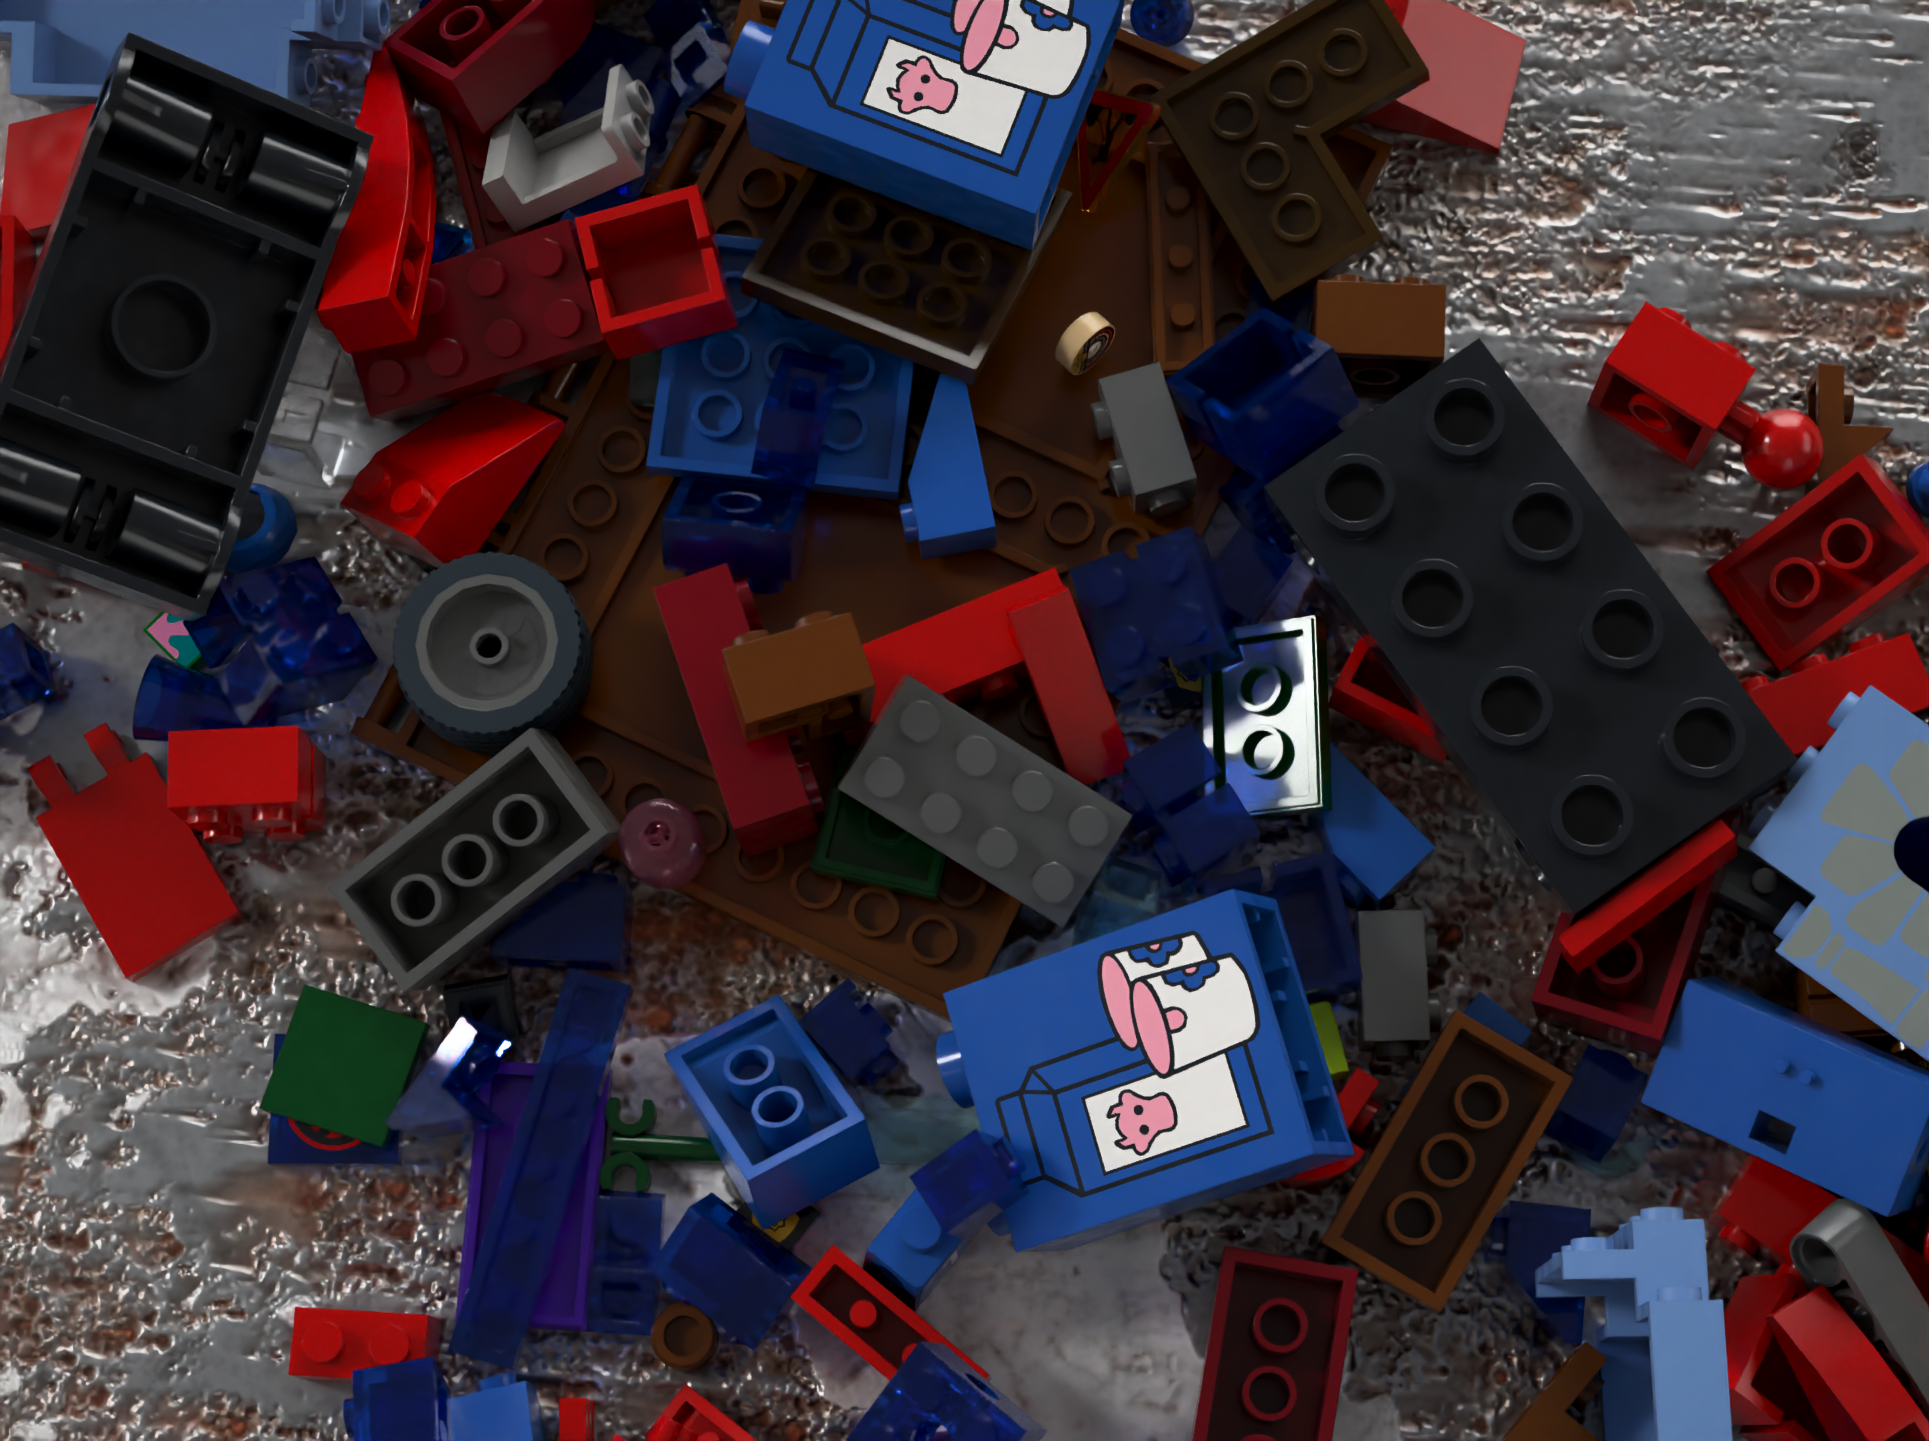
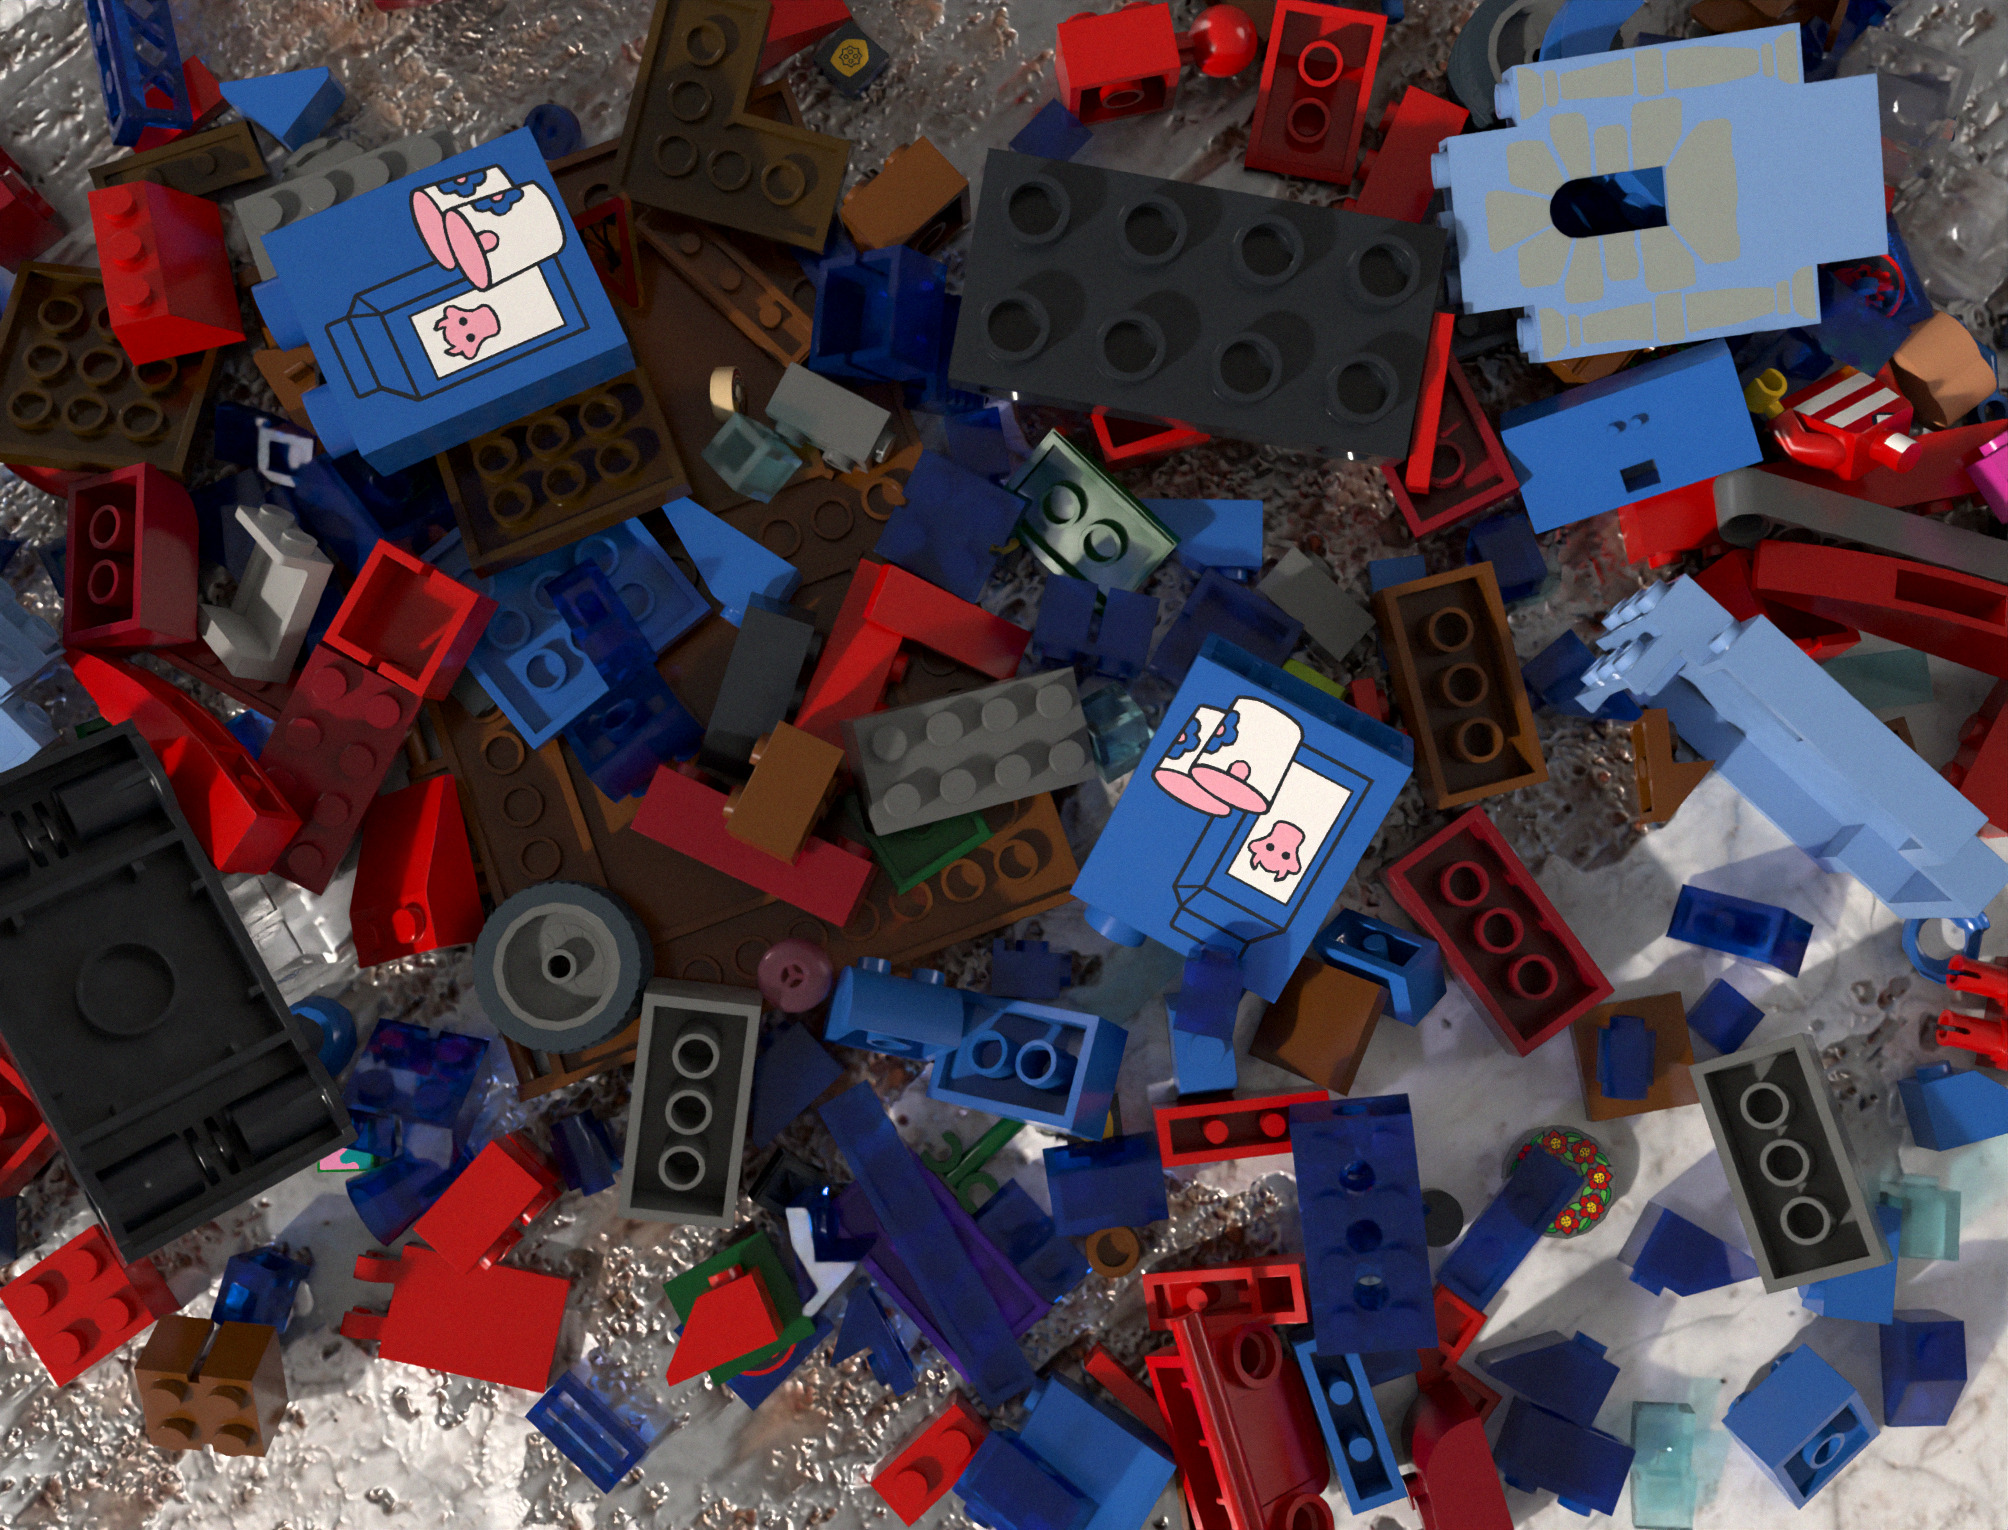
camera: 50 degrees left, 10 degrees up
none -> clear blue slope [291,449,457,579]
none -> clear blue tile [525,1369,649,1495]
none -> clear blue brick [549,1108,622,1198]
none -> red slope [665,1263,785,1387]
none -> black brick [697,591,824,780]
none -> clear light blue brick [700,412,803,504]
none -> tile [813,20,890,101]
none -> blue brick [821,957,964,1063]
none -> clear blue slope [829,1275,920,1397]
none -> clear blue brick [1008,98,1094,164]
none -> reddish brown tile [1248,956,1391,1097]
none -> blue slope [1313,907,1447,1027]

